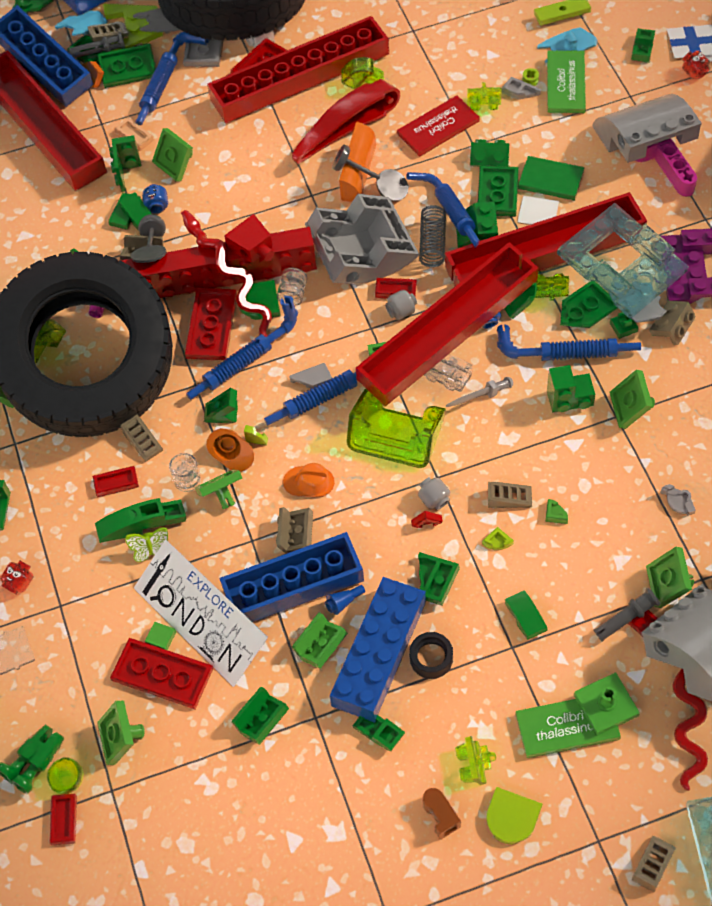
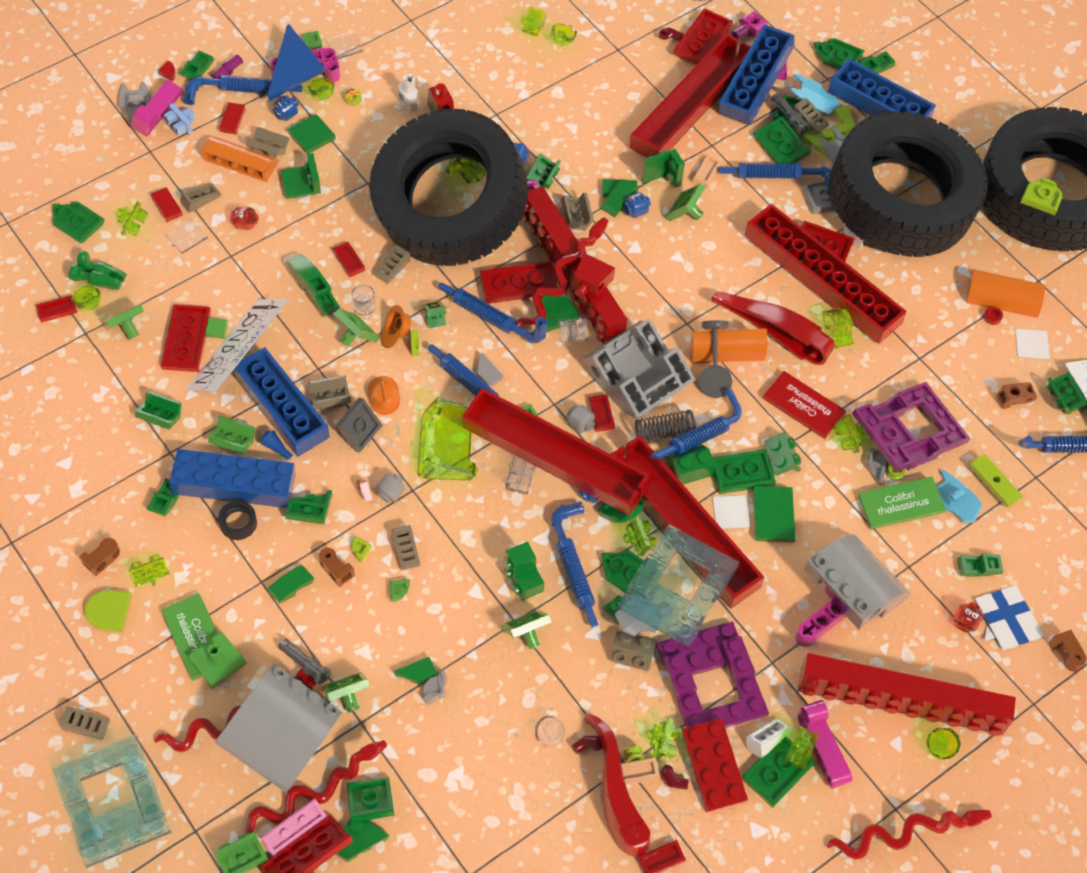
camera: 65 degrees right, 0 degrees up
orange tile [81,61,104,88] -> none
lime animal [125,527,168,562] -> none
dark grey piece [130,214,167,263] -> none
light grey sword [446,377,514,407] -> none
none -> dark orange leg [319,548,355,587]
none -> dark grey tile [336,398,383,453]
none -> green tile [394,657,437,685]
none -> magenta piece [852,382,970,472]

